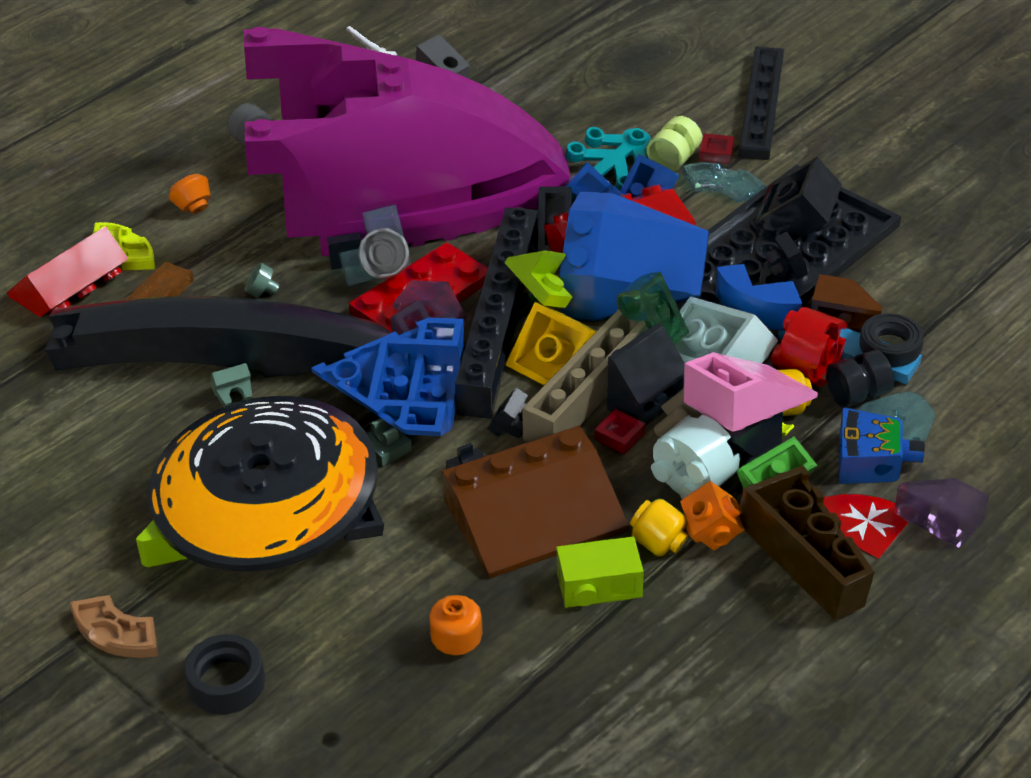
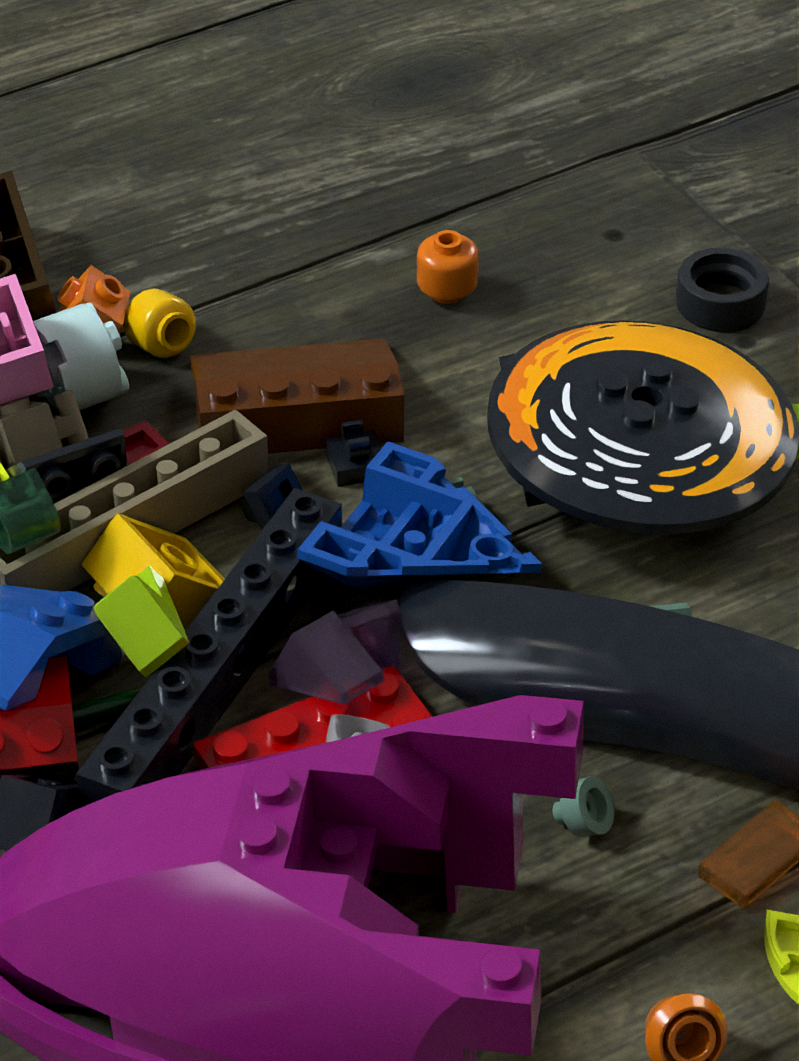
camera: 165 degrees left, 0 degrees up
lime brick [557,536,644,608] -> none

